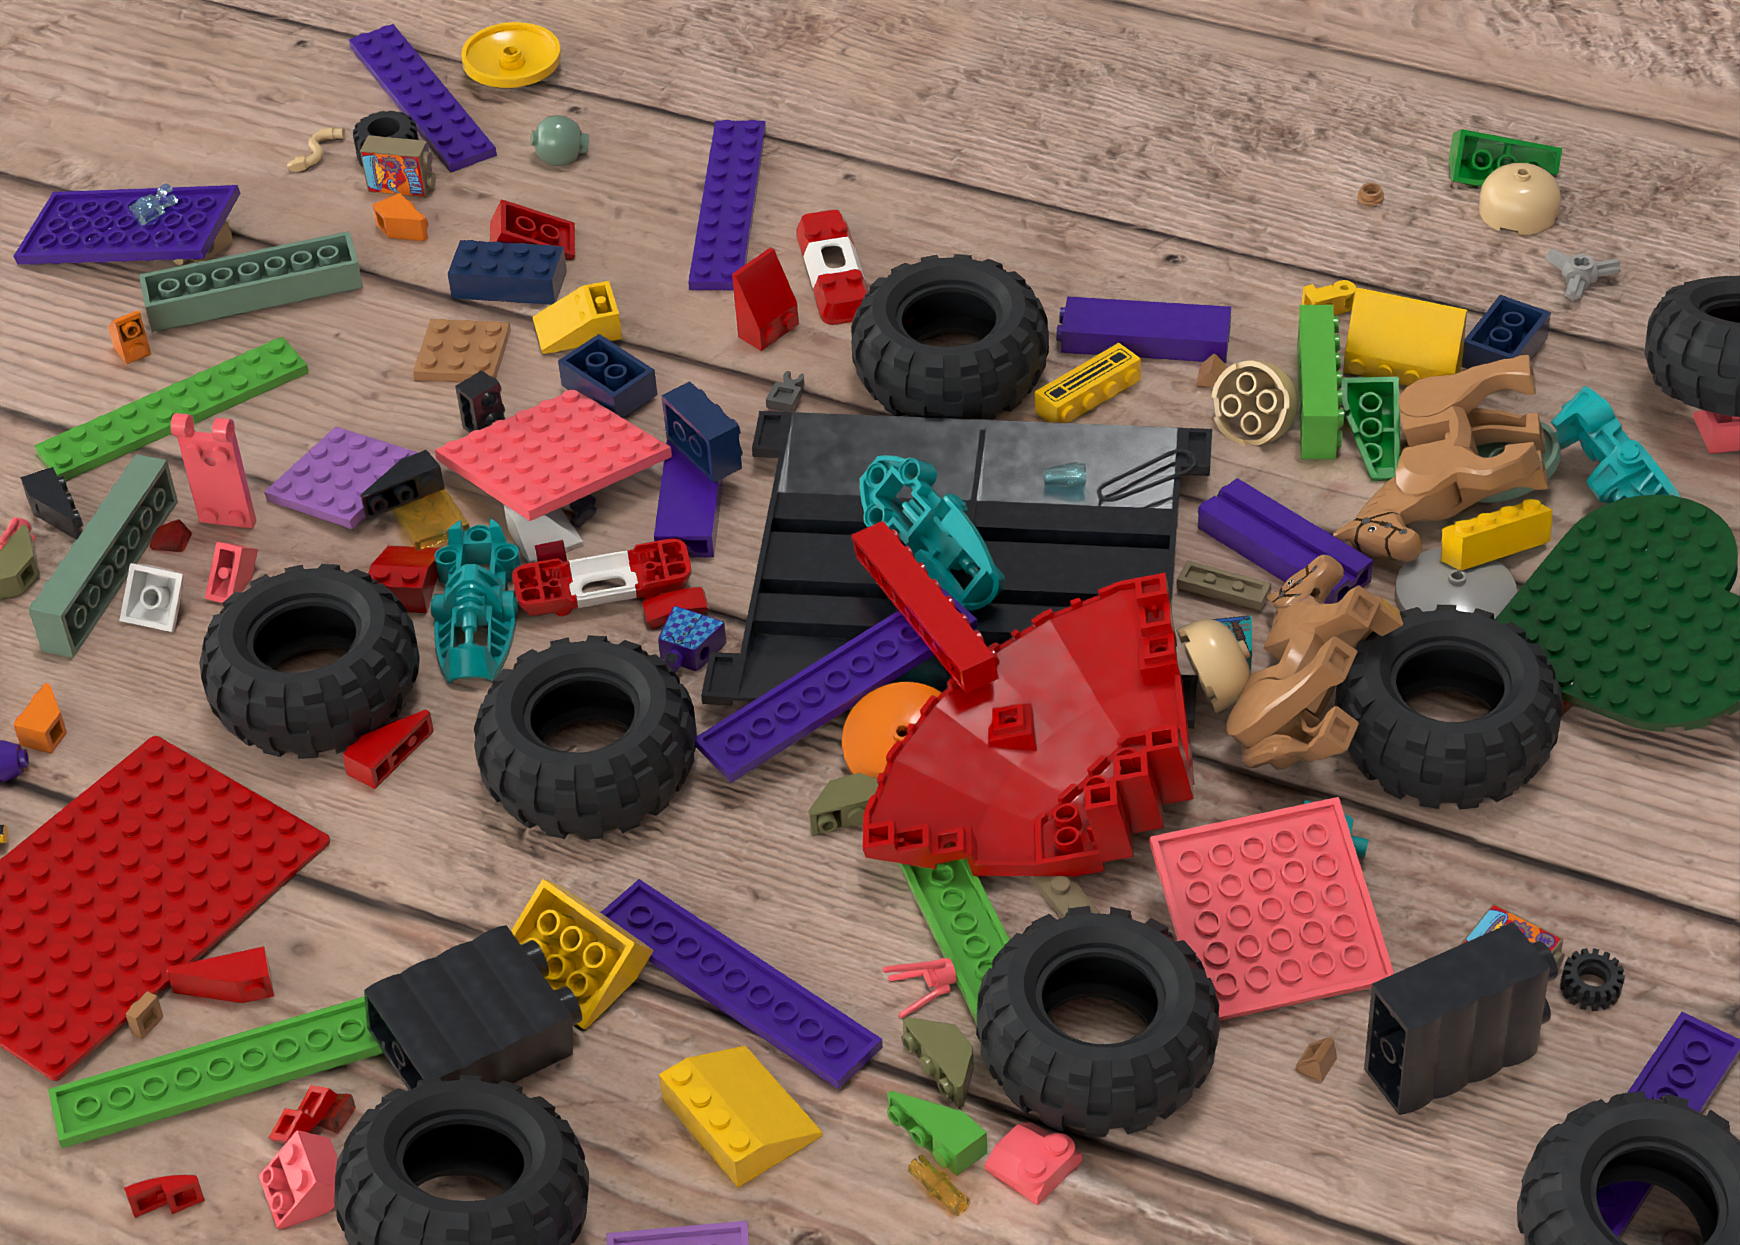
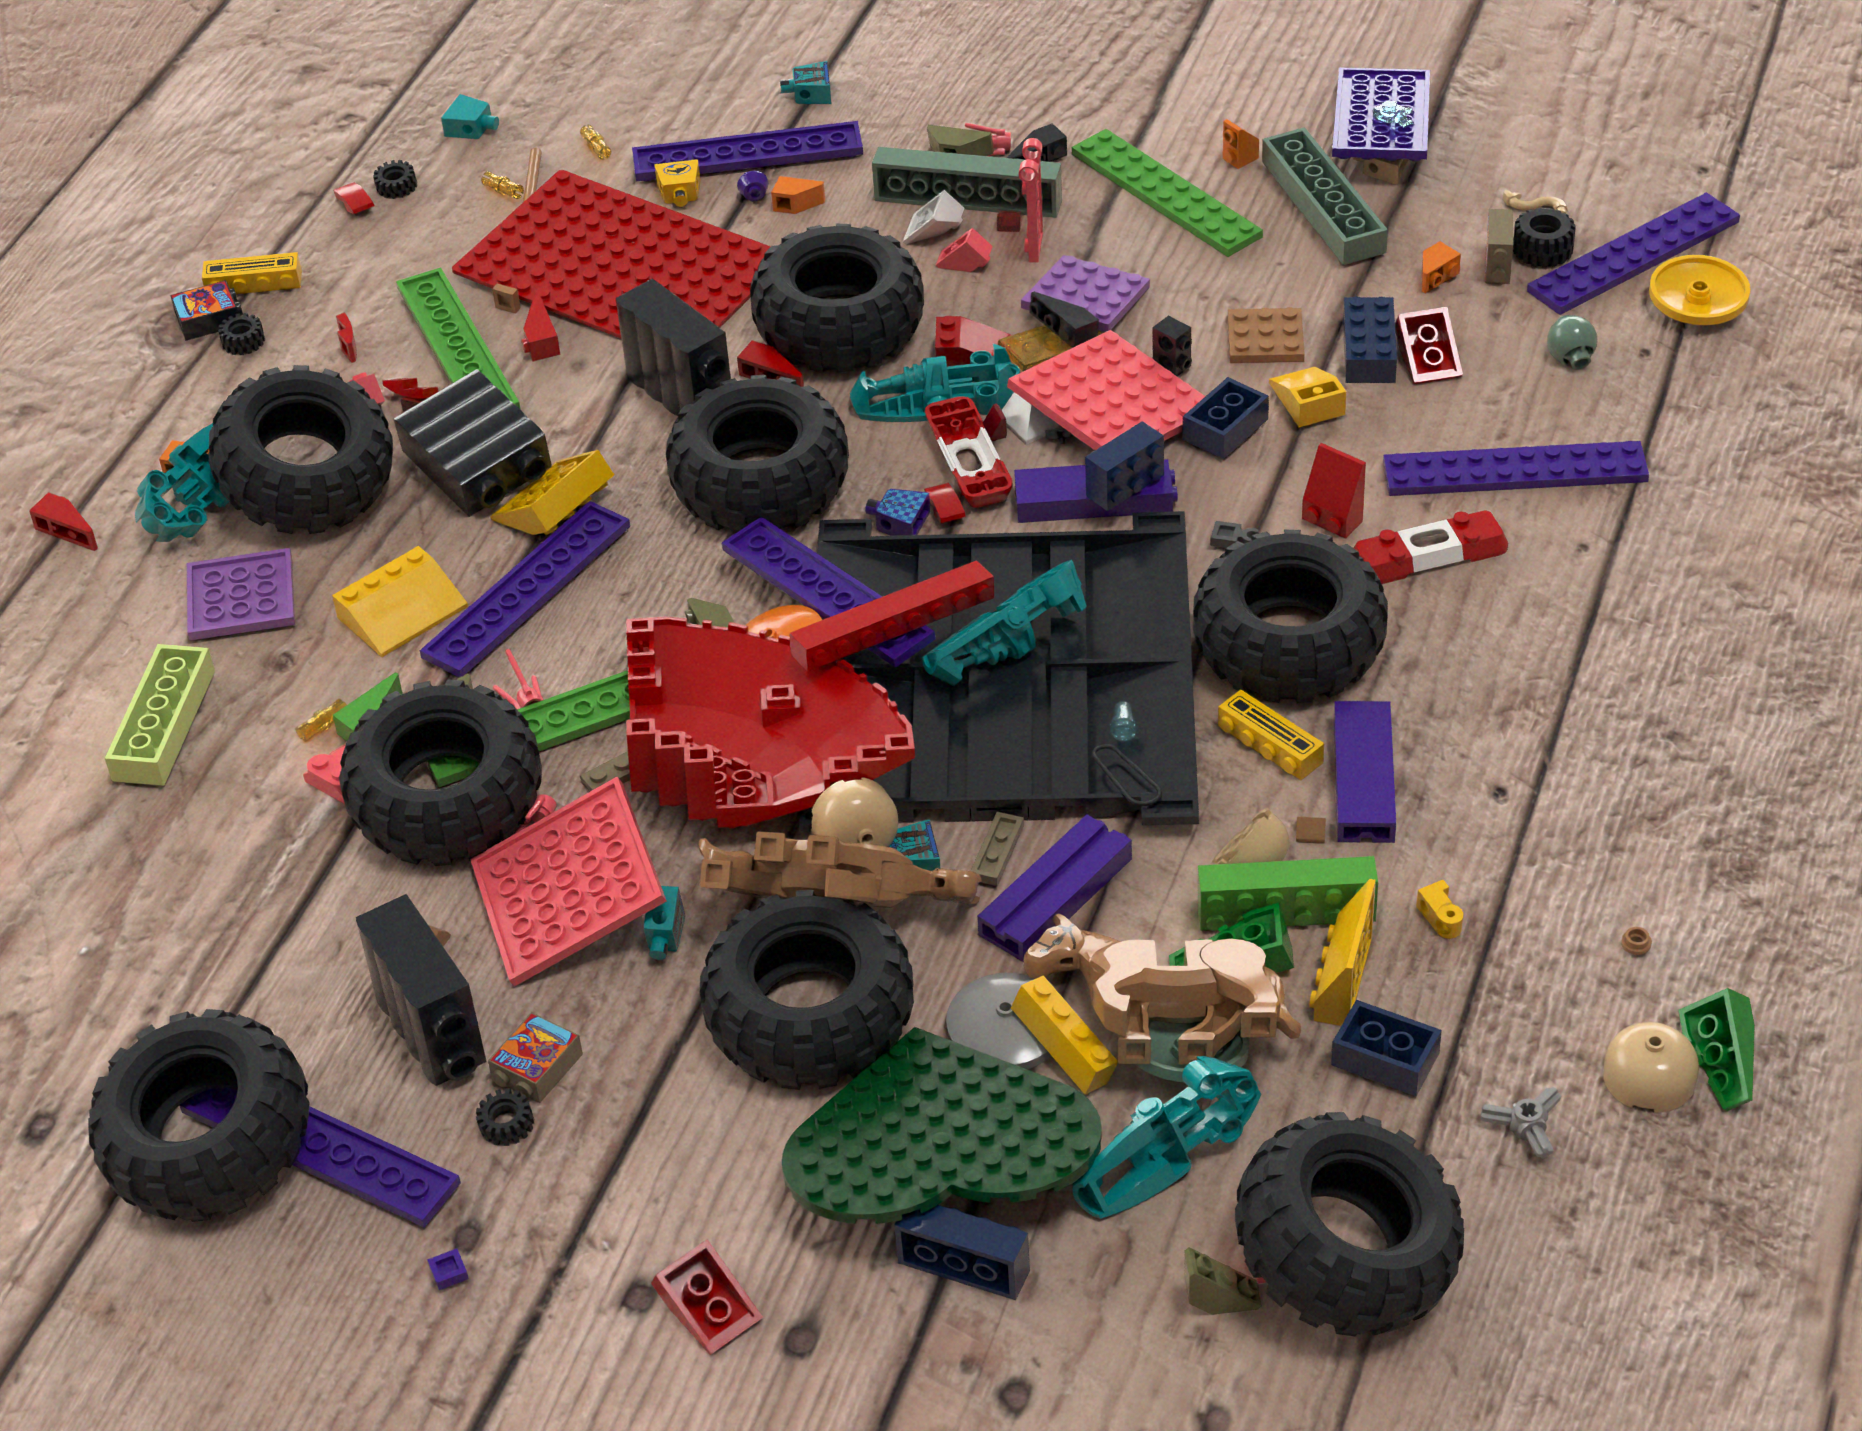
camera: 85 degrees right, 0 degrees up
none -> black brick [616,278,731,416]

